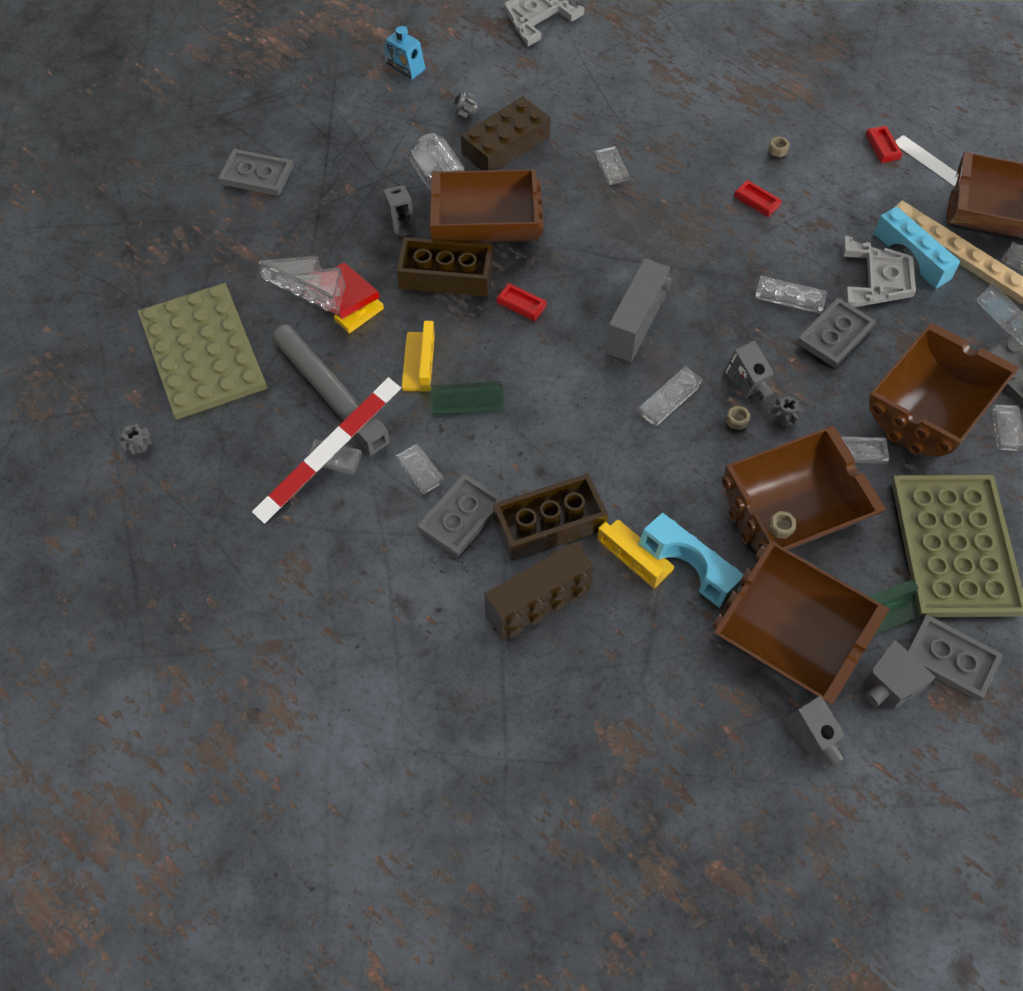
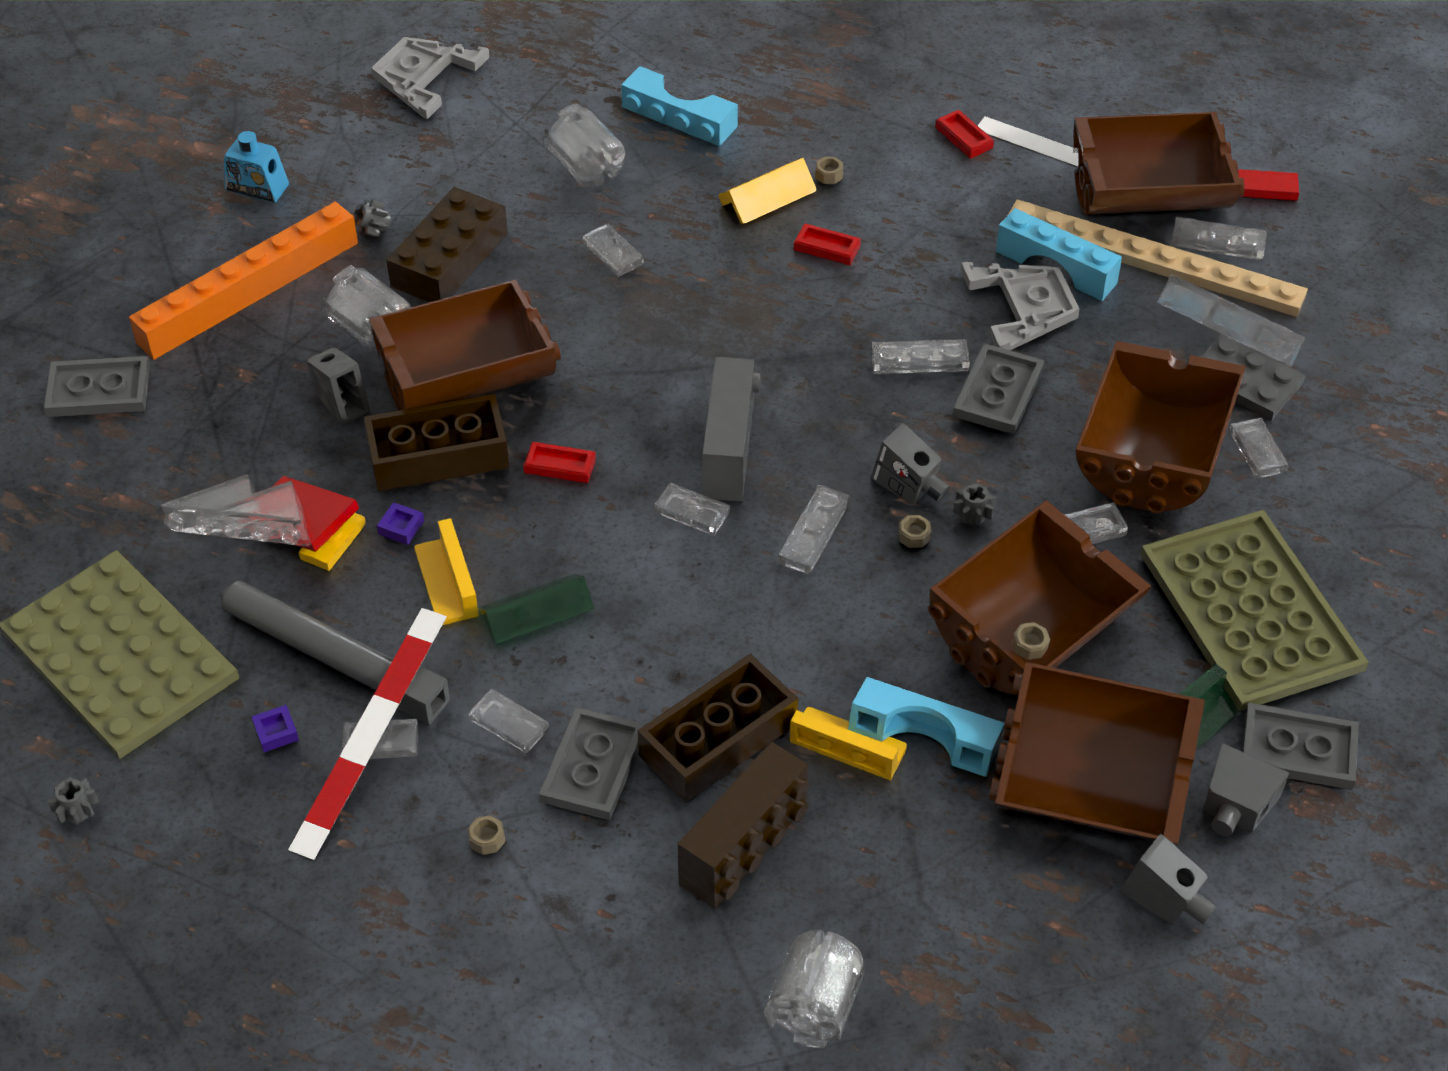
camera: 20 degrees left, 10 degrees down
none -> orange brick [129,201,358,360]
none -> dark purple plate [251,705,299,752]
none -> dark purple plate [377,502,424,545]
none -> dark tan tile [467,815,505,855]
none -> clear cylinder [543,104,626,188]
none -> medium azure arch [621,66,738,146]
none -> clear plate [654,482,730,536]
none -> yellow panel [718,158,816,224]
none -> clear cylinder [765,930,865,1048]

